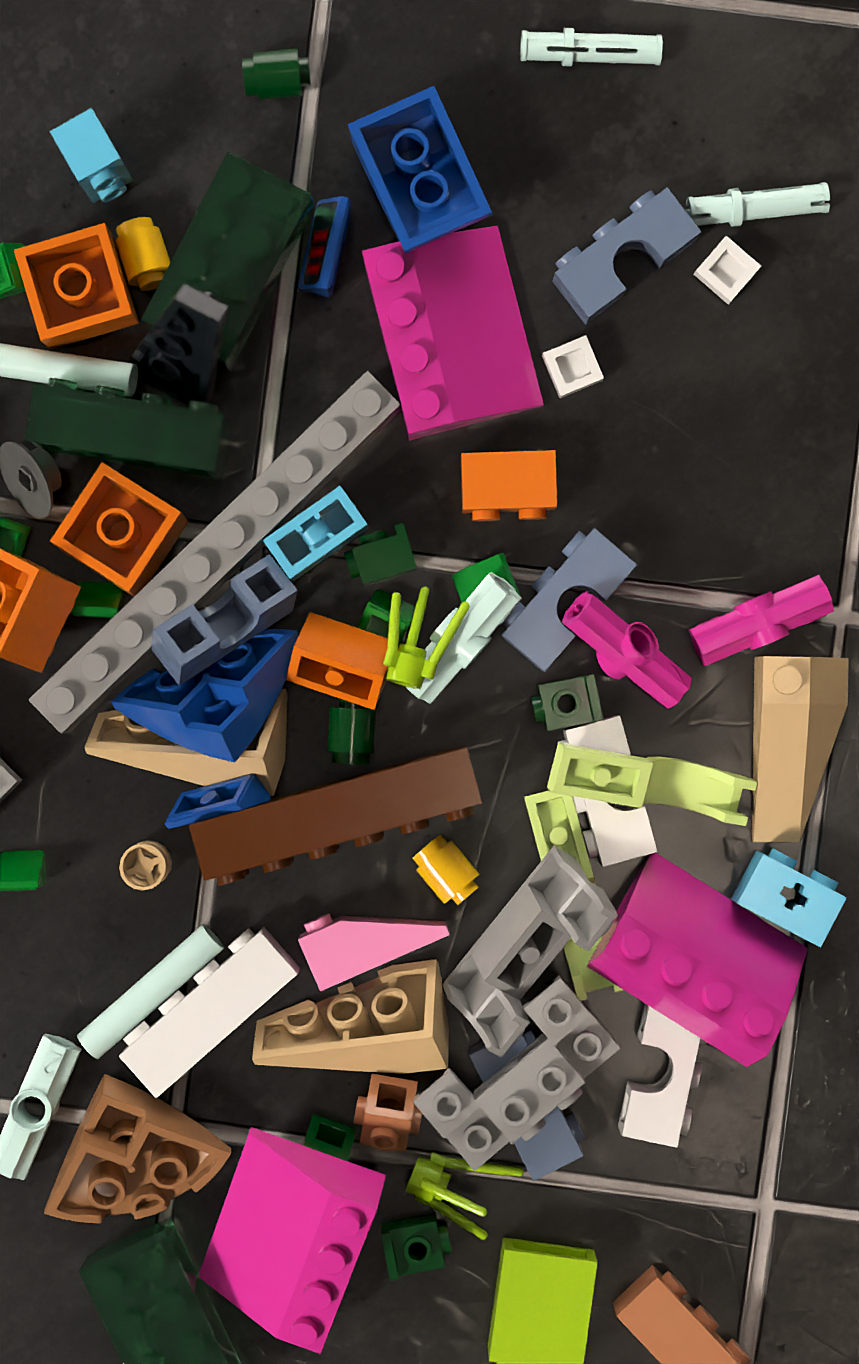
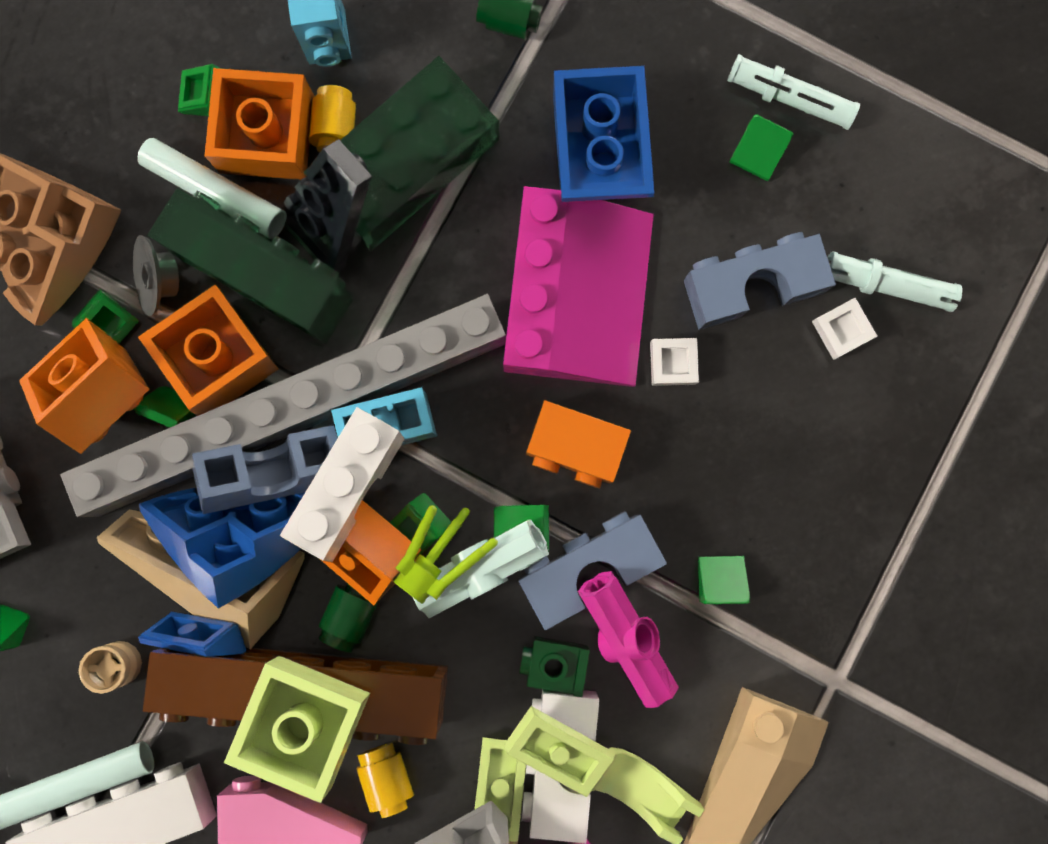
camera: 20 degrees right, 5 degrees down
slope [298,196,352,298] -> none
dark green brick [344,523,417,586] -> none
dark pink piece [688,575,834,666] -> none
none -> yellowish green brick [224,656,370,803]
none -> white arch [280,407,404,562]
none -> slope [698,556,750,604]
none -> green slope [729,114,793,181]

